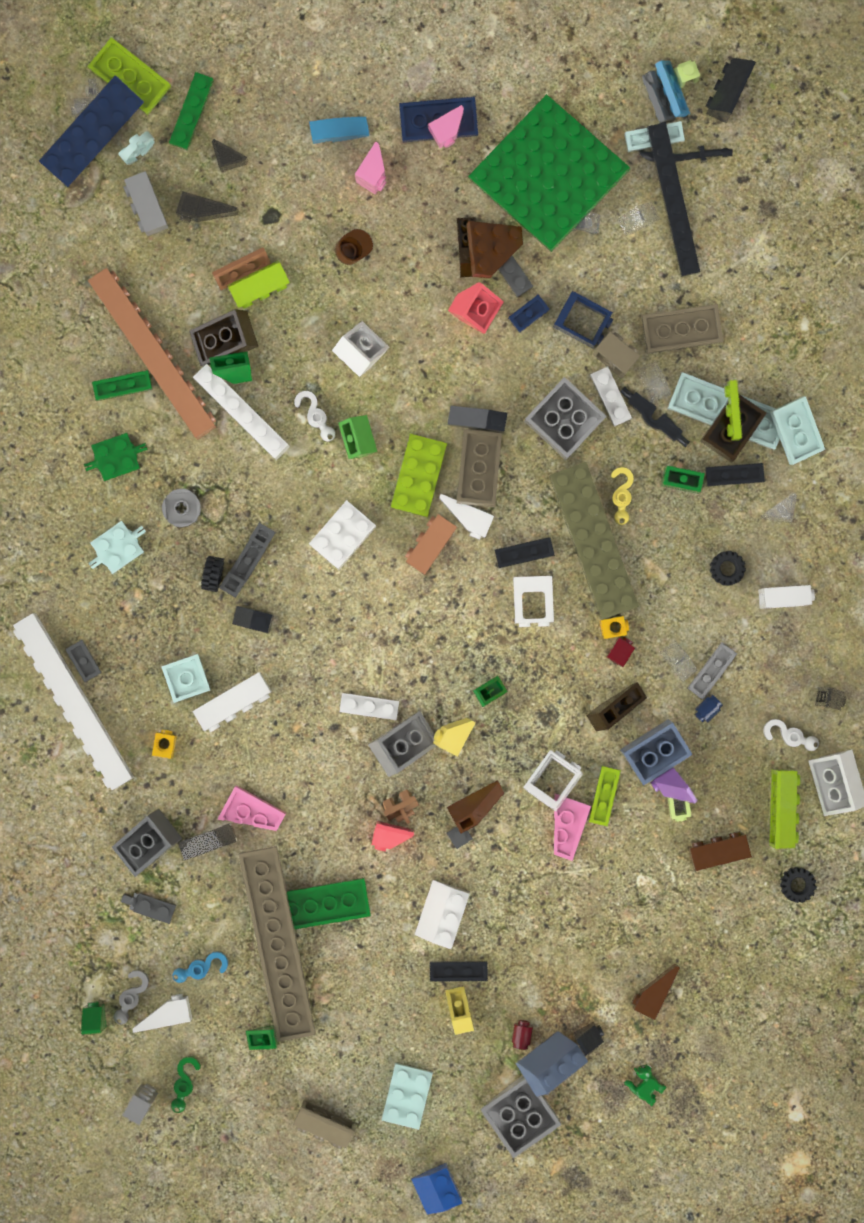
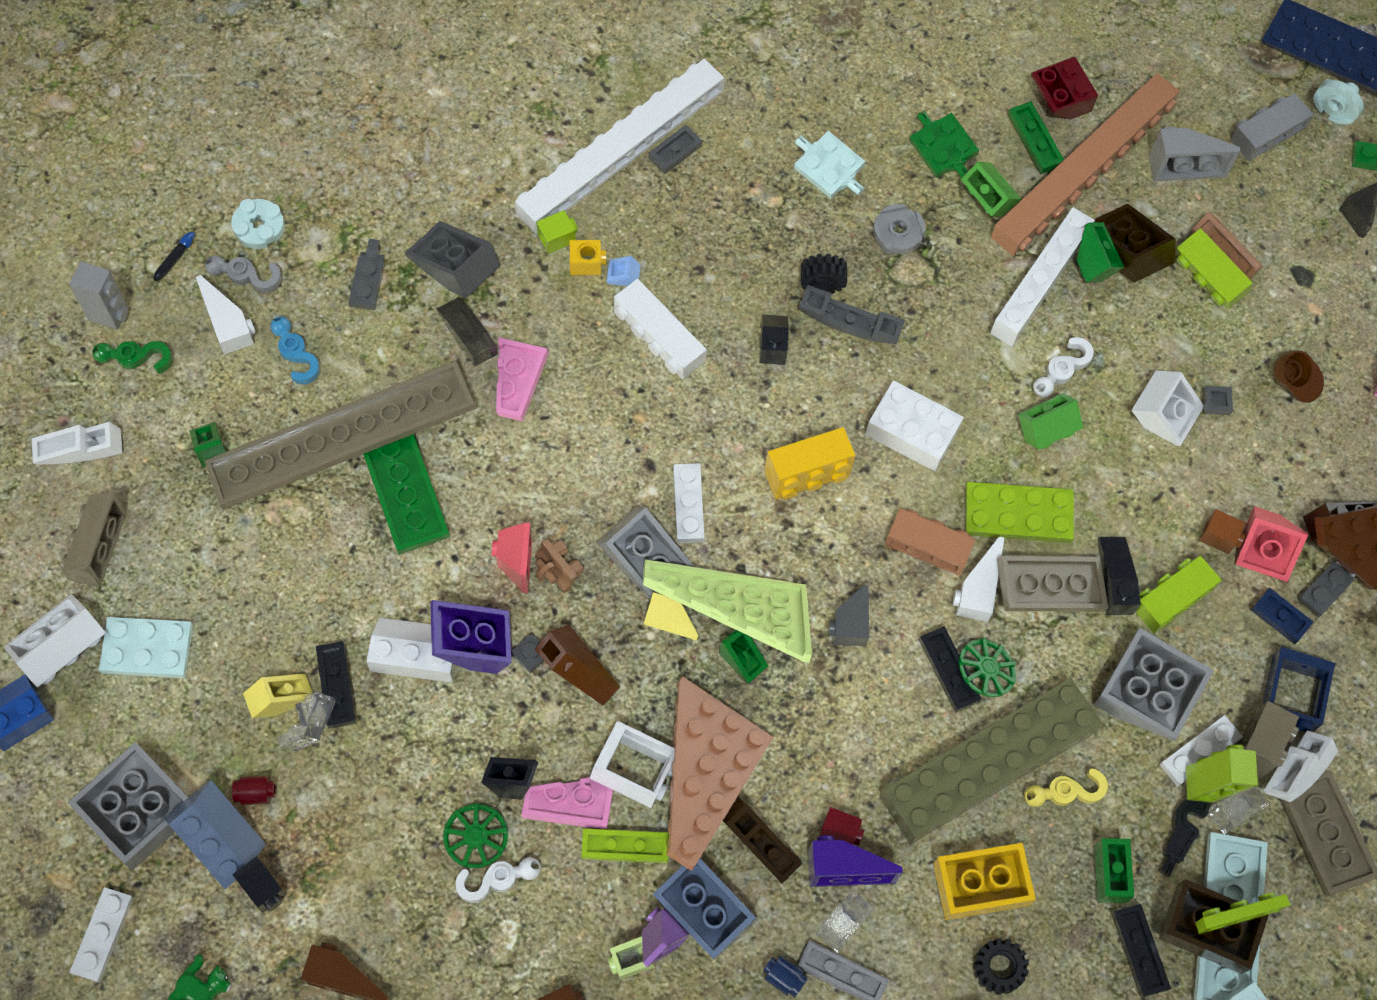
camera: 75 degrees right, 20 degrees down
green slope [81,1001,107,1035] -> none
light aqua plate [162,654,211,703] -> none
clear smoke slope [176,191,239,223] -> none
white window [513,576,554,627] -> none
yellow brick [600,616,629,639] -> none
none -> white slope [4,594,106,687]
none -> white slope [32,422,122,465]
none -> white plate [69,887,134,983]
none -> black piece [153,232,195,281]
none -> light aqua plate [231,199,285,249]
none -> clear slope [278,692,335,752]
none -> dark purple slope [430,600,512,674]
none -> green wheel [443,803,508,868]
none -> white piece [456,857,541,903]
none -> black slope [481,757,539,800]
none -> lime brick [536,210,578,254]
none -> light blue slope [606,256,640,286]
none -> yellowish green wing [643,559,812,663]
none -> nougat wing [667,676,773,871]
none -> yellow brick [764,427,856,500]
none -> dark purple slope [807,836,903,887]
none -> dark grey slope [828,585,869,646]
none -> yellow brick [933,843,1036,921]
none -> green wheel [959,638,1016,697]
none -> bright green brick [961,162,1021,217]
none -> dark red slope [1031,56,1098,120]
none -> lime brick [1135,555,1222,634]
none -> light grey slope [1148,127,1240,181]
none -> lime brick [1186,745,1258,803]
none -> dark orange brick [1199,509,1246,554]
none -> dark grey plate [1203,386,1233,415]
none -> white slope [1264,730,1338,802]

